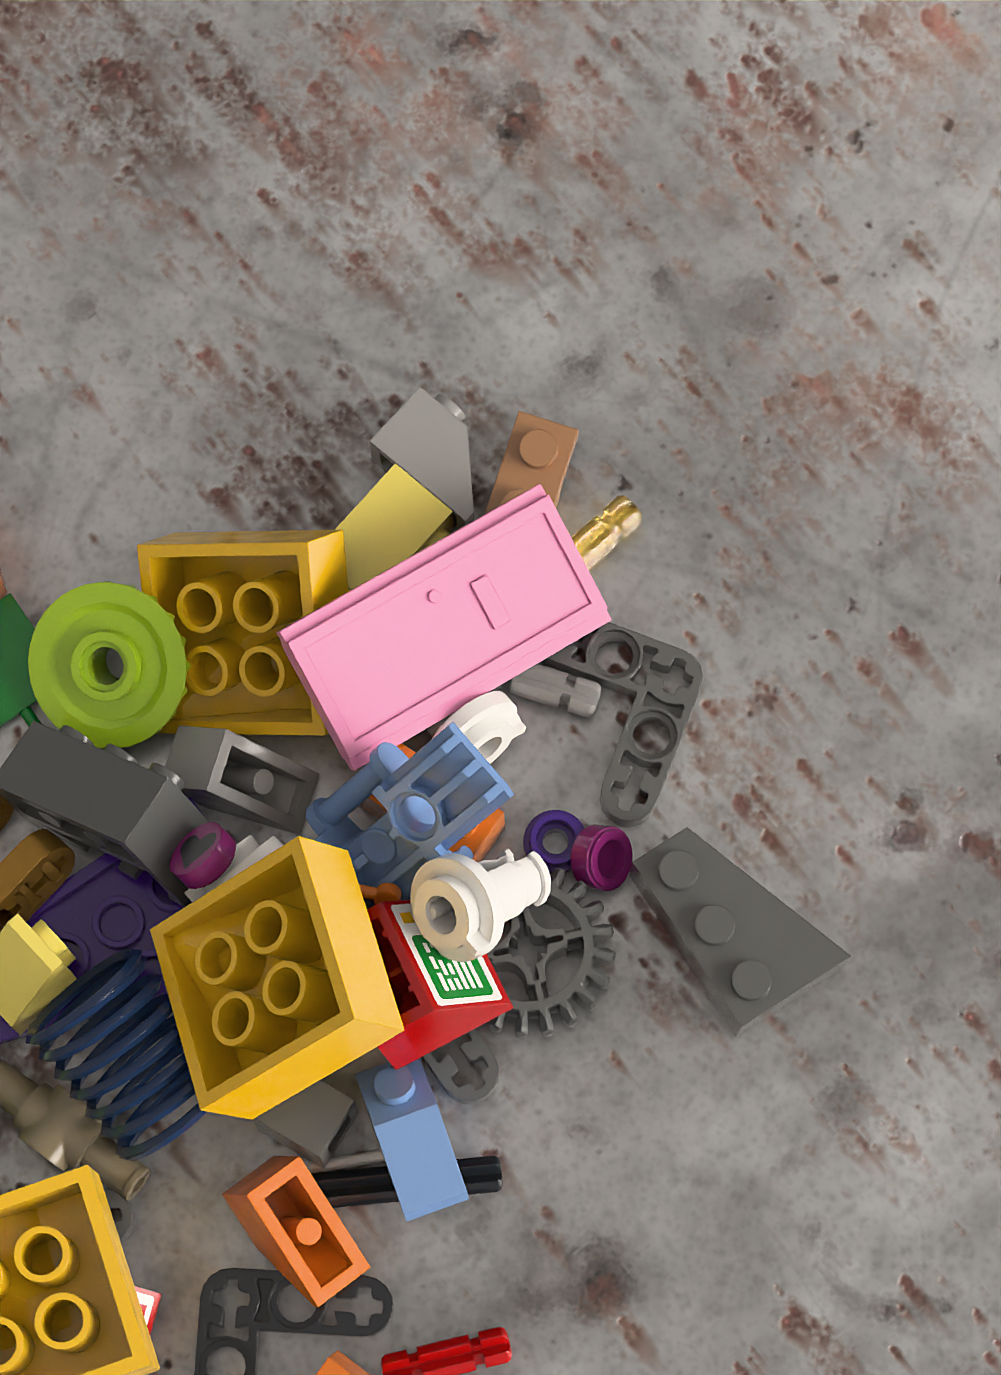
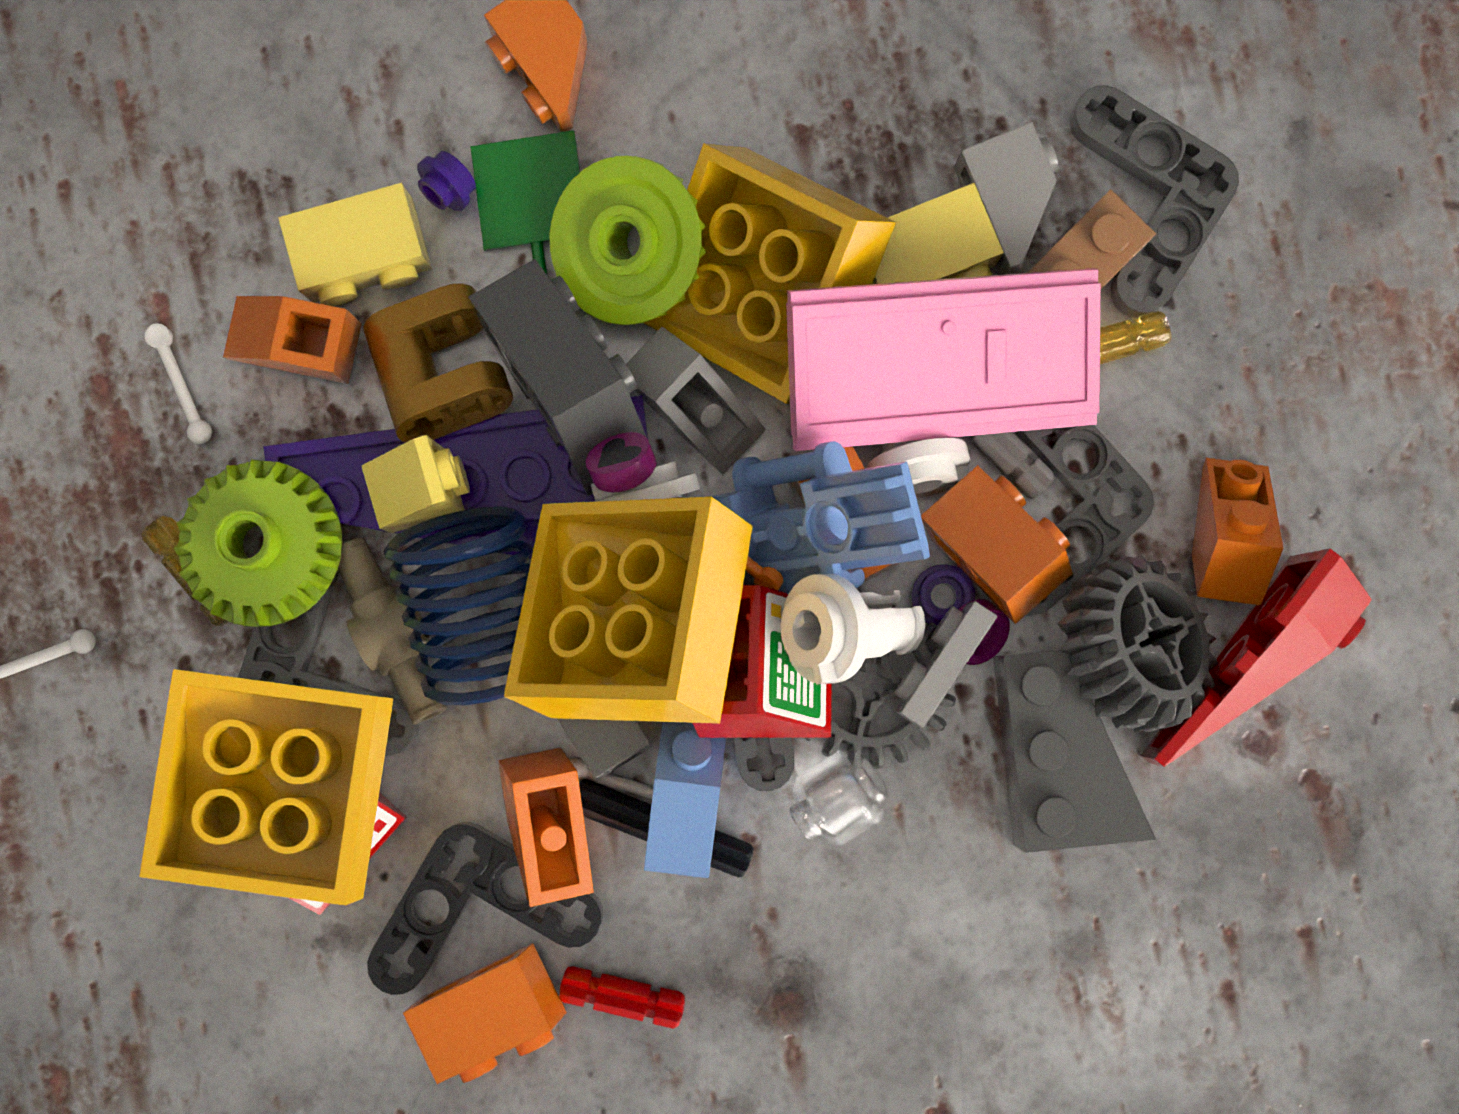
camera: 30 degrees right, 10 degrees up
none -> clear head [790,751,889,847]
none -> light grey plate [894,601,998,728]
none -> orange brick [921,465,1073,624]
none -> dark grey gear [1057,555,1219,732]
none -> dark grey beam [1070,85,1239,318]
none -> wedge [1140,548,1372,767]
none -> orange slope [1192,457,1284,606]

